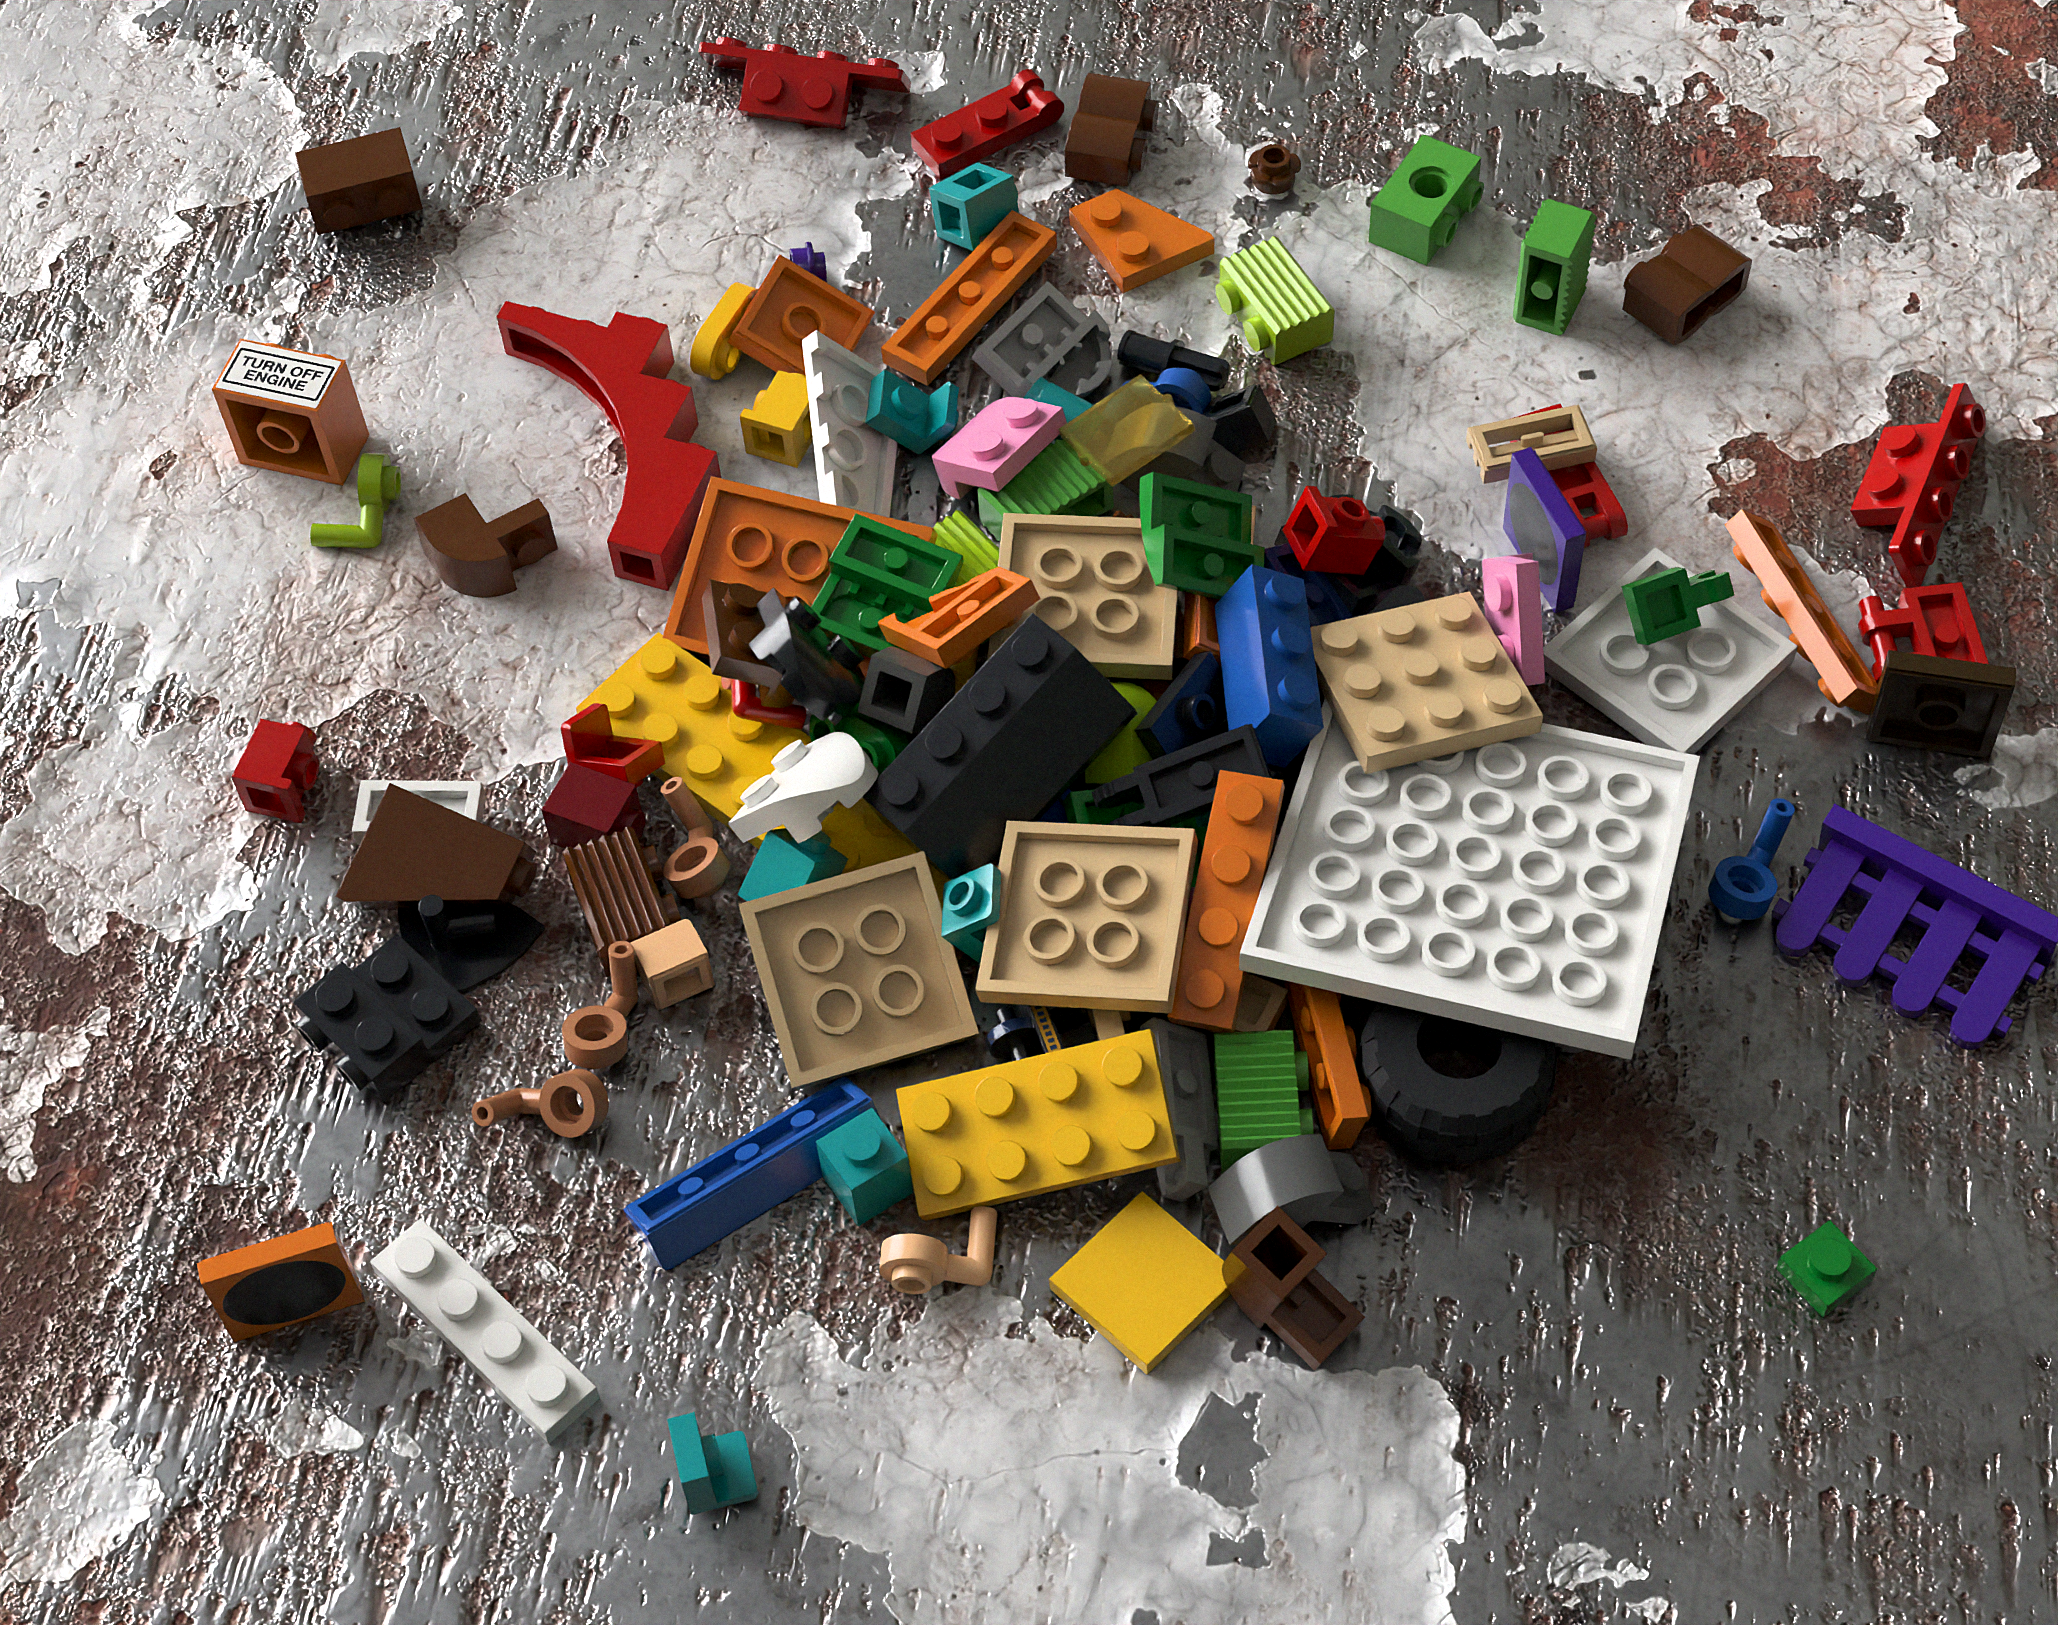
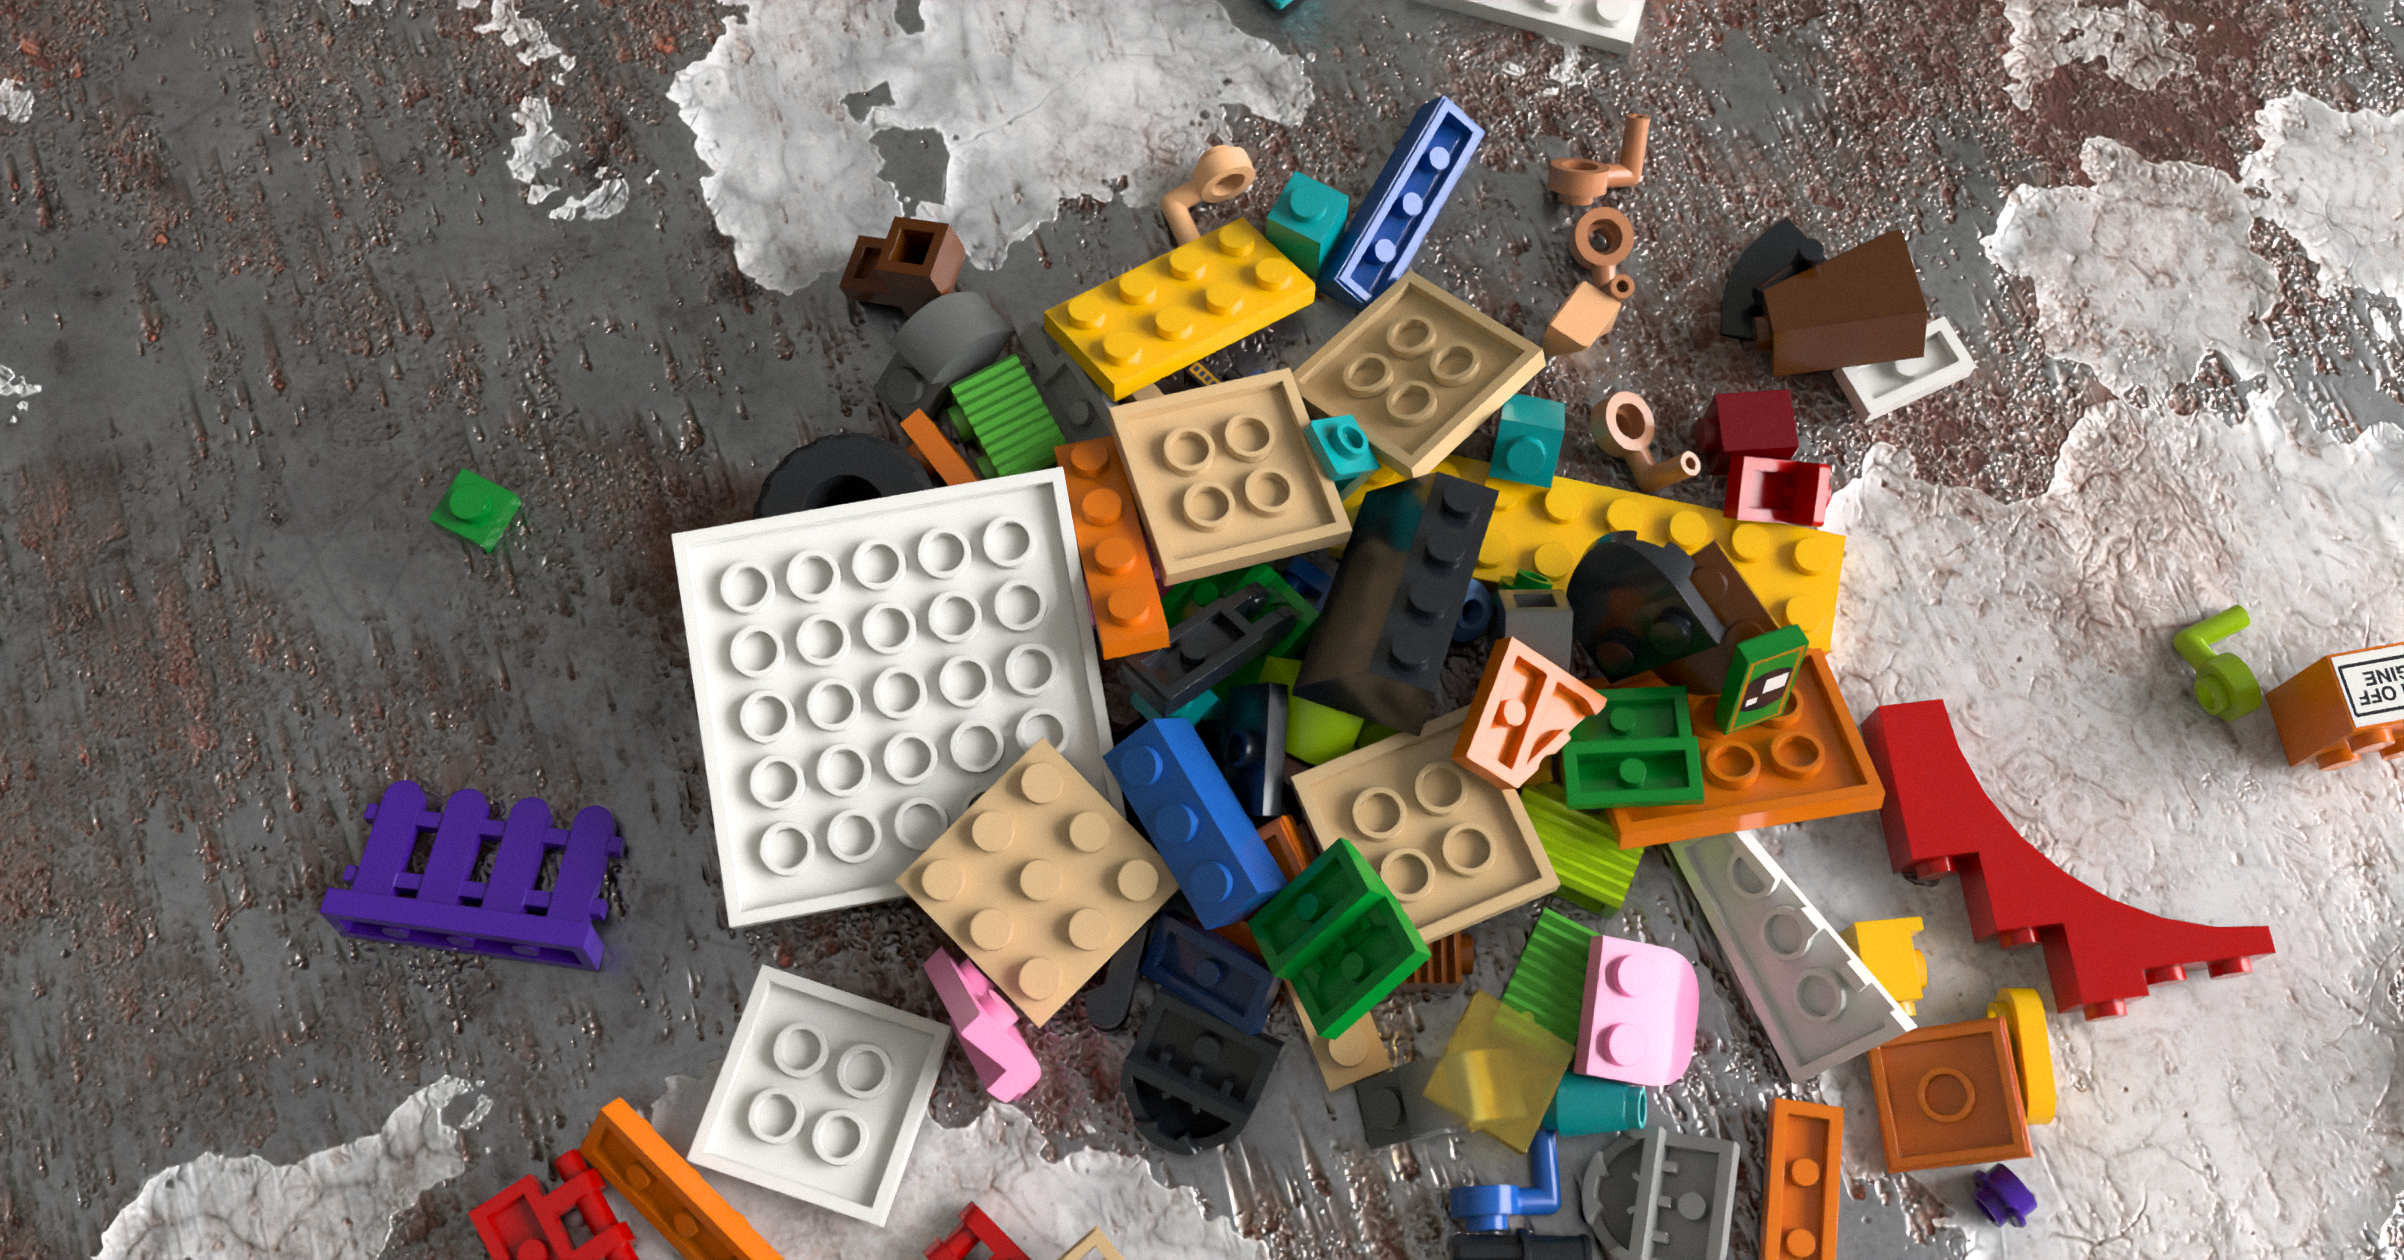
camera: 150 degrees right, 15 degrees up
red brick [231,718,319,823] -> none
black plate [293,934,482,1103] -> none
reddish brown brick [413,493,558,598] -> none
reddish brown brick [562,827,681,977] -> none
white slope [728,732,878,844] -> none
teal bracket [865,369,959,455] -> none
yellow tile [1049,1191,1231,1375] -> none
black slope [1204,384,1276,455] -> none
red brick [1282,486,1385,575] -> none
dark purple tile [1503,447,1586,613] -> none
green plate [1621,567,1735,646] -> none
blue plate [1708,798,1795,920] -> none
dark brown tile [1865,650,2016,758] -> none
none -> green tile [1713,624,1809,736]

